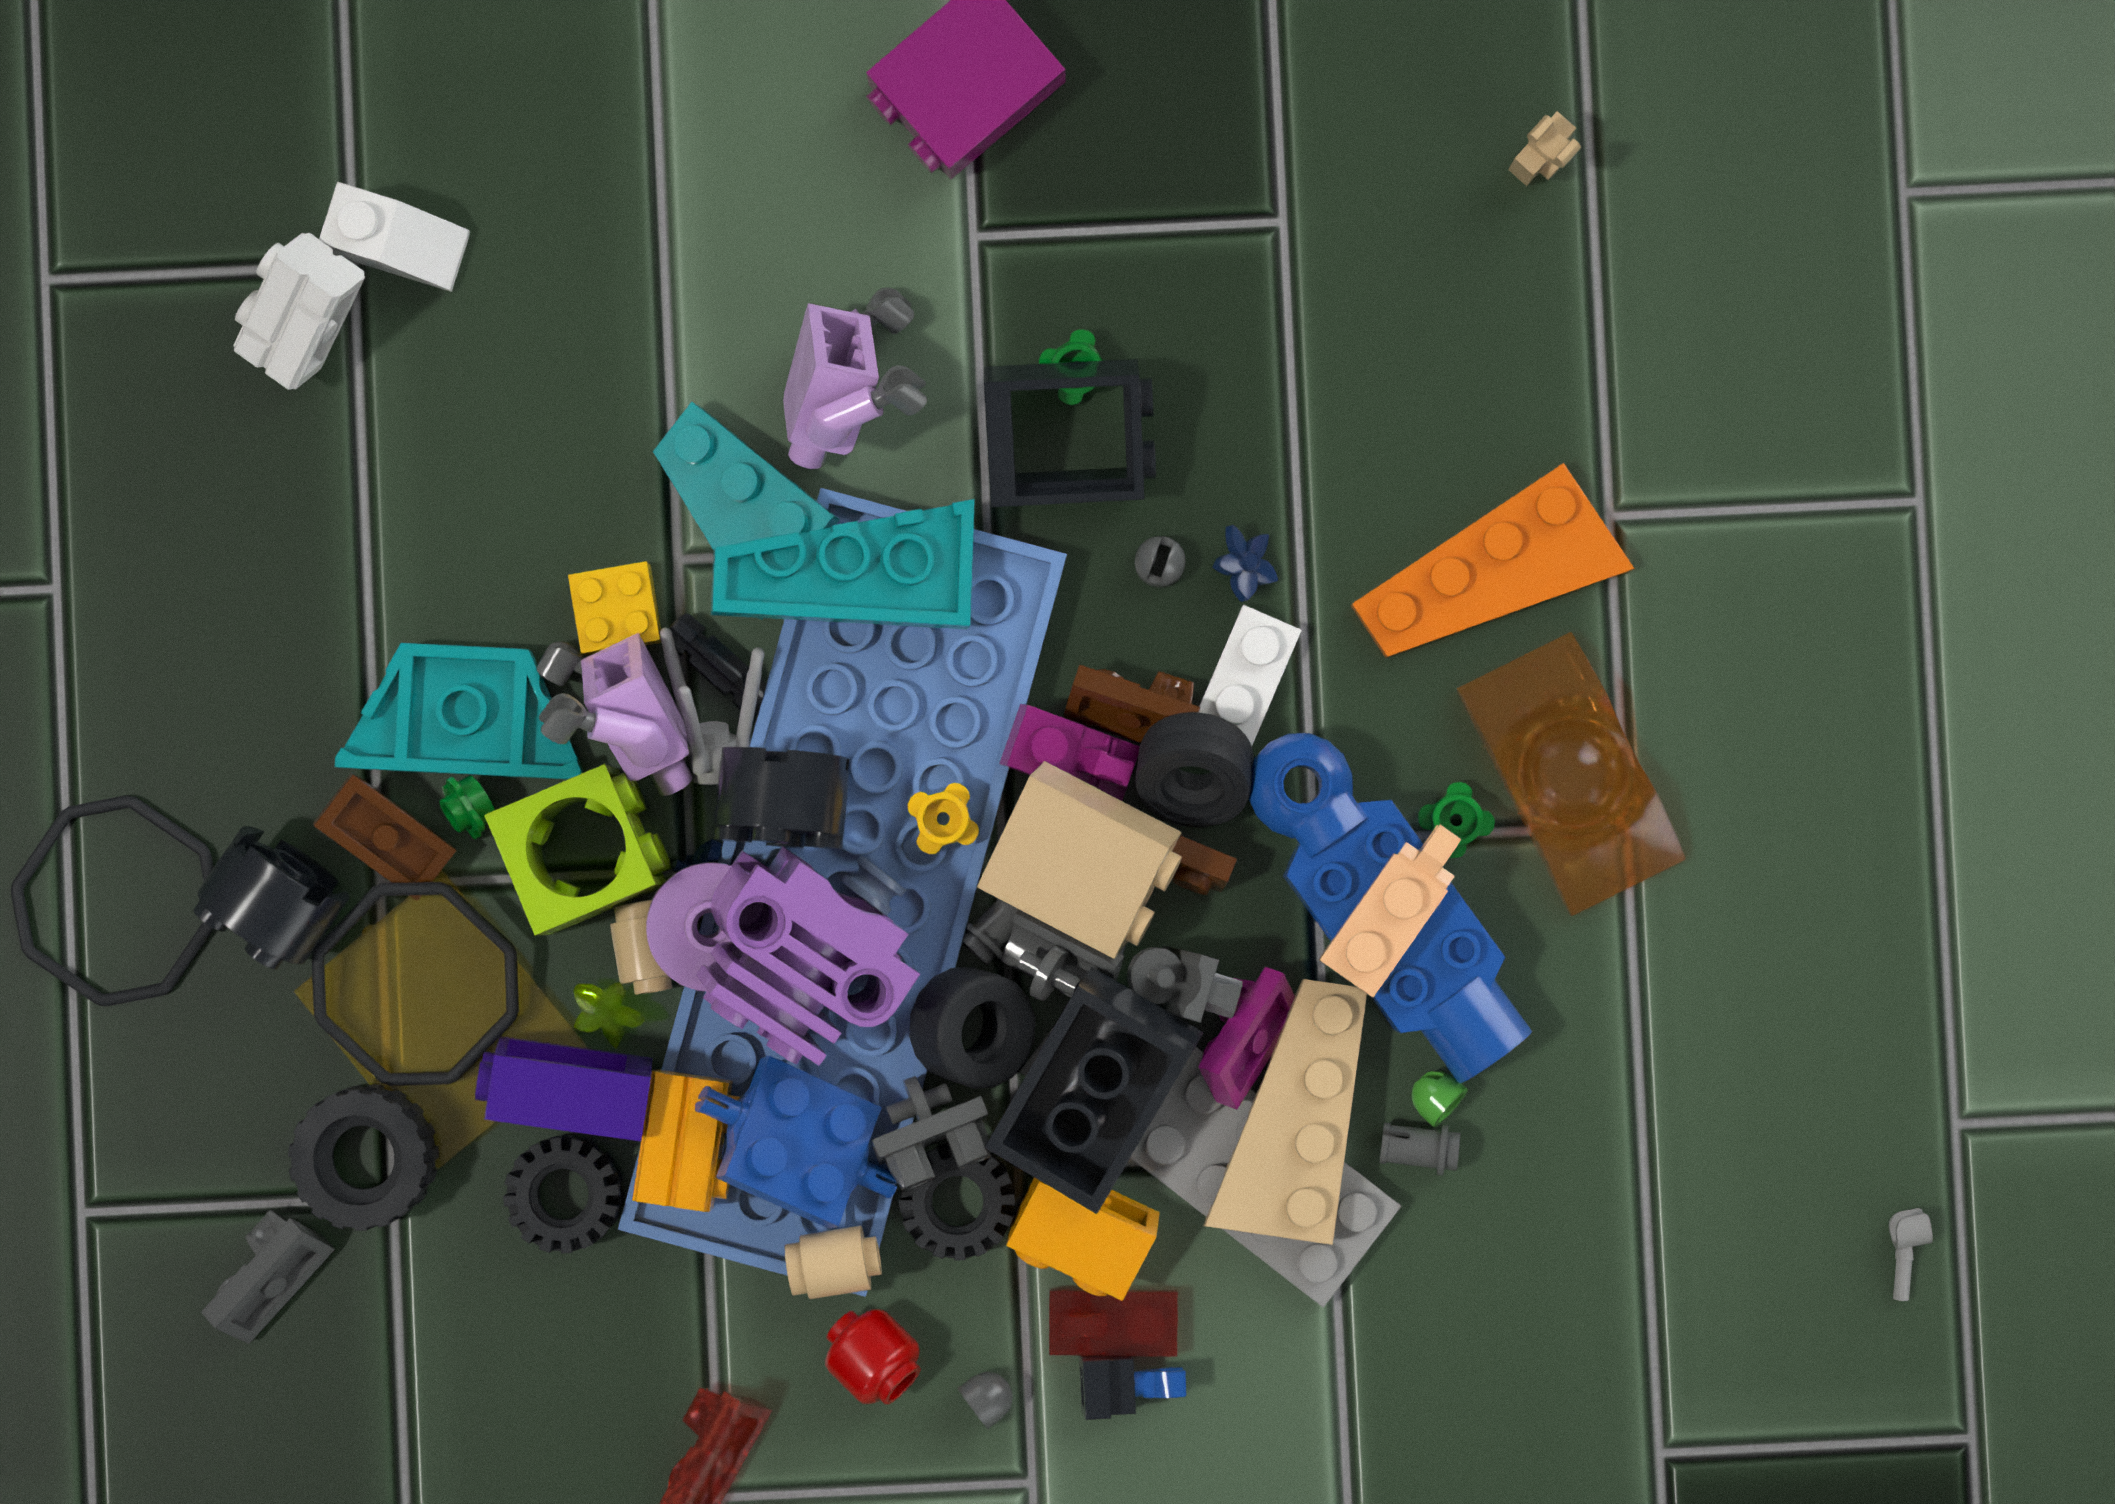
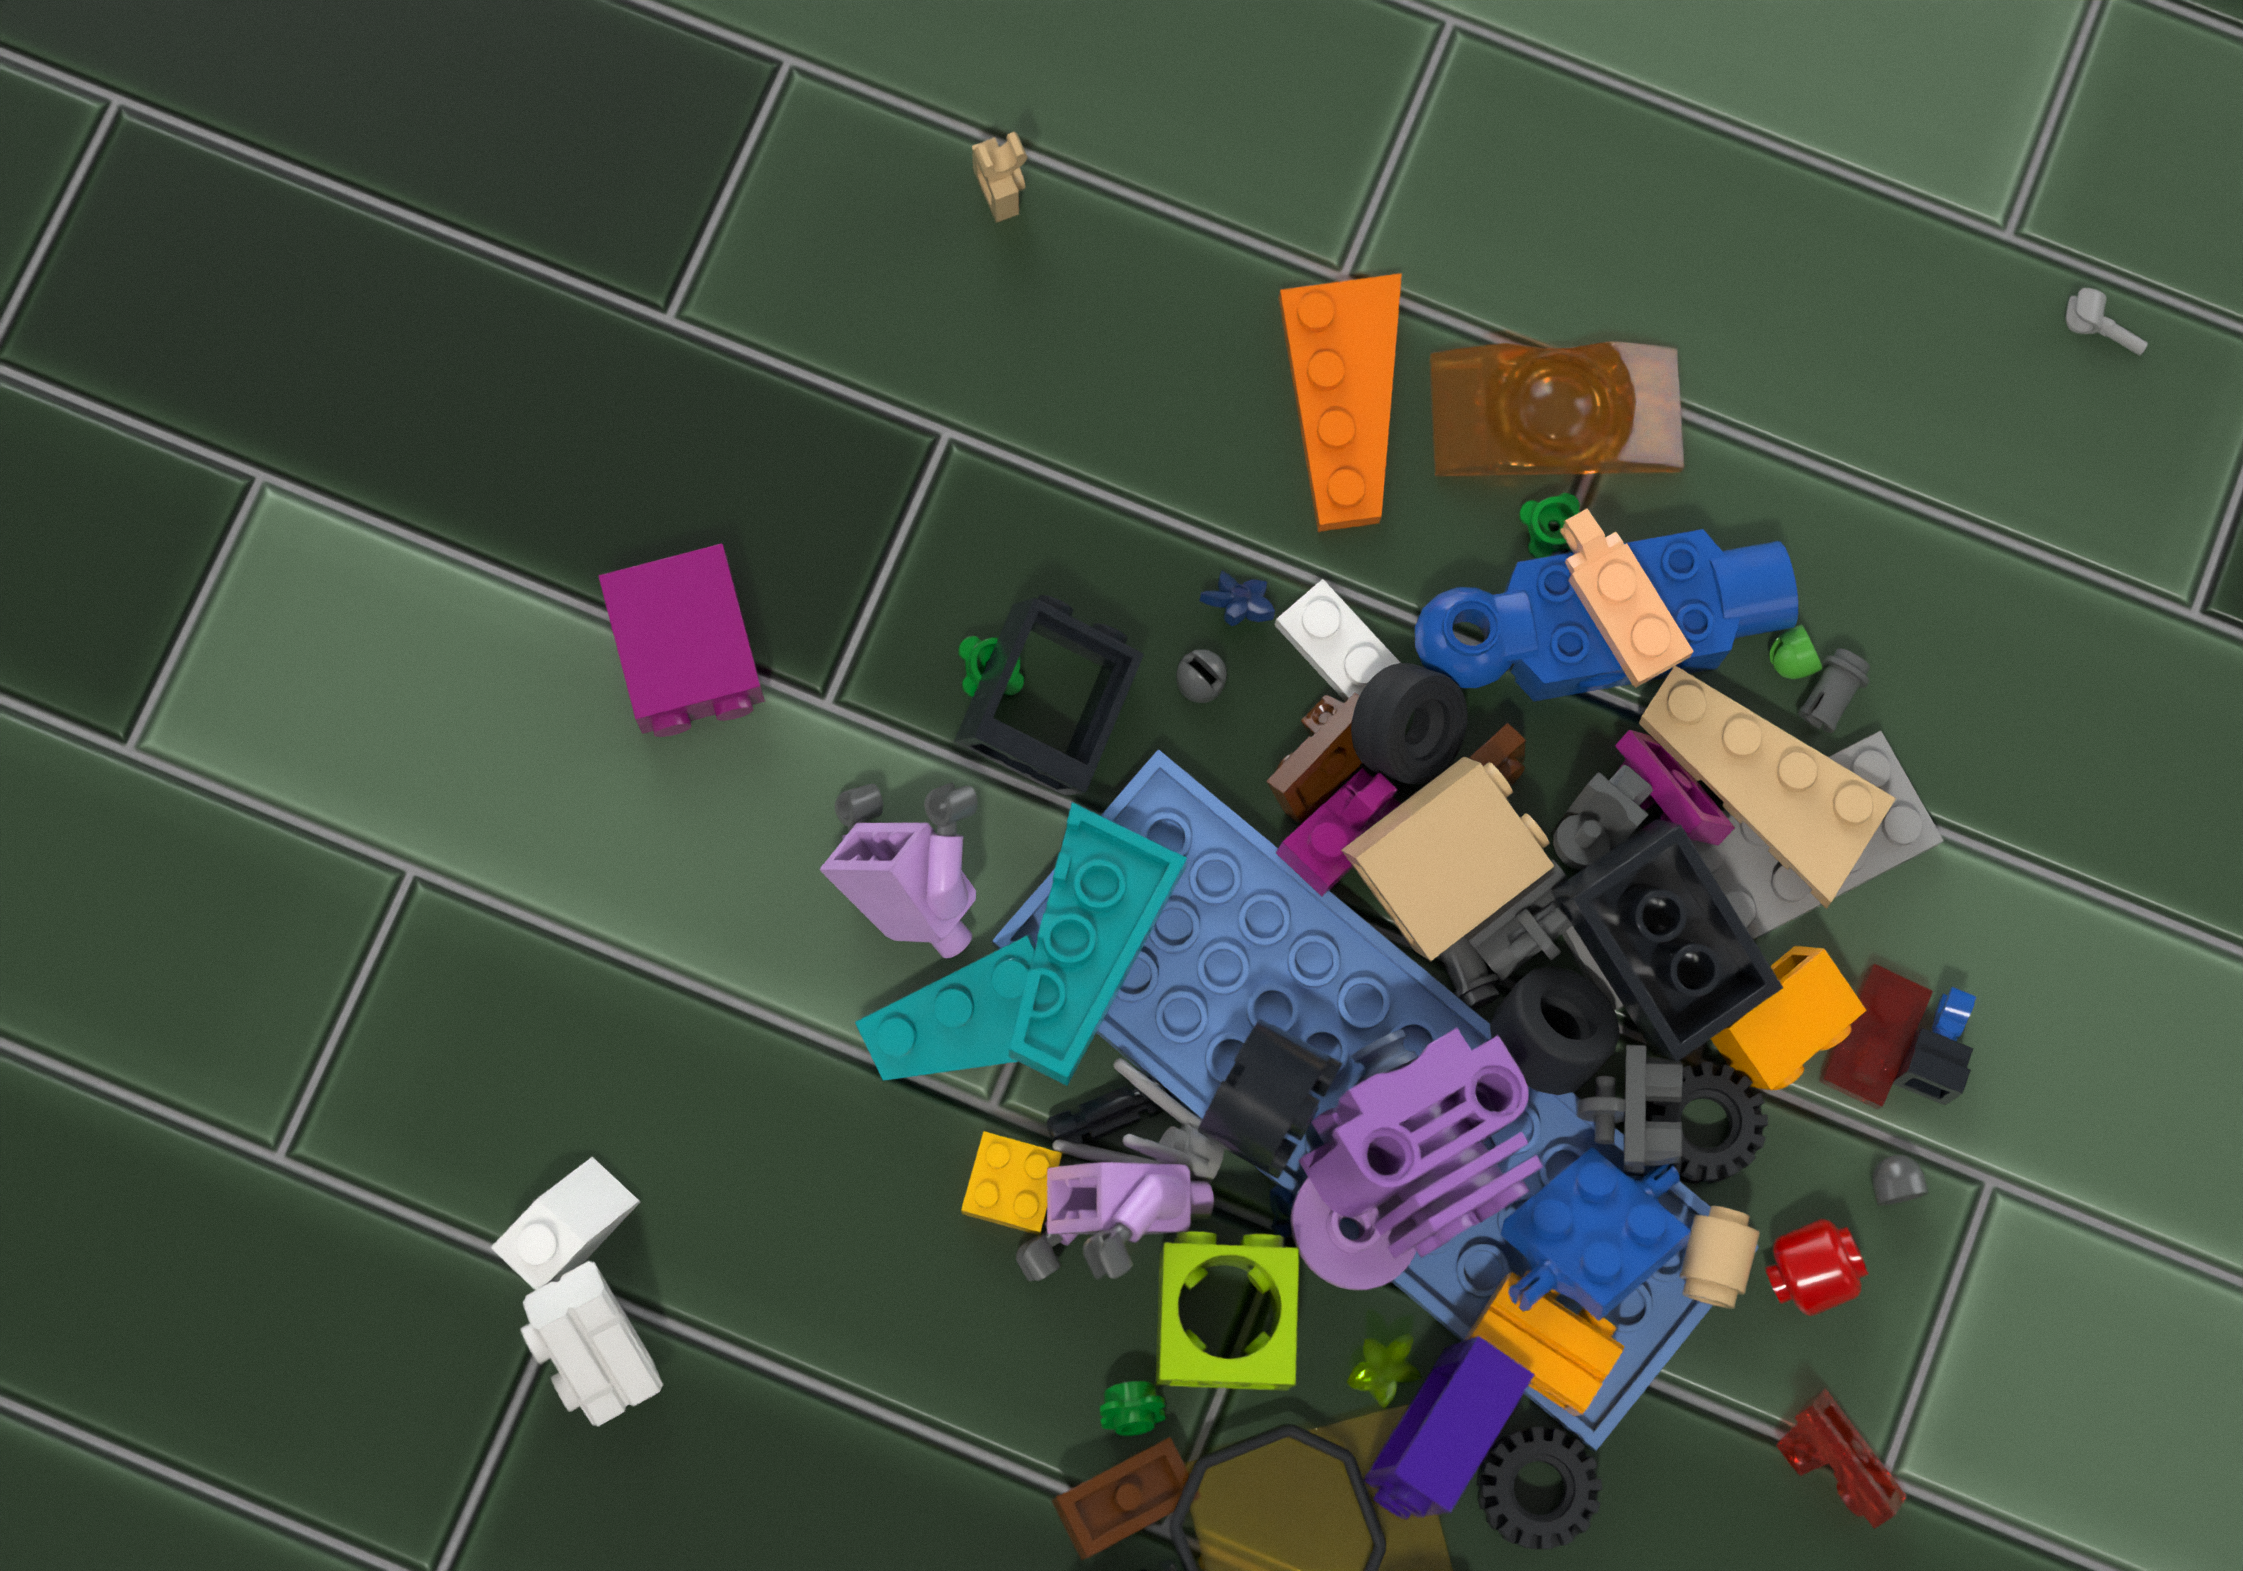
camera: 75 degrees left, 10 degrees down
teal wing [335,643,584,780] -> none
tan brick [610,900,673,995] -> none
yellow plate [908,783,979,854] -> none

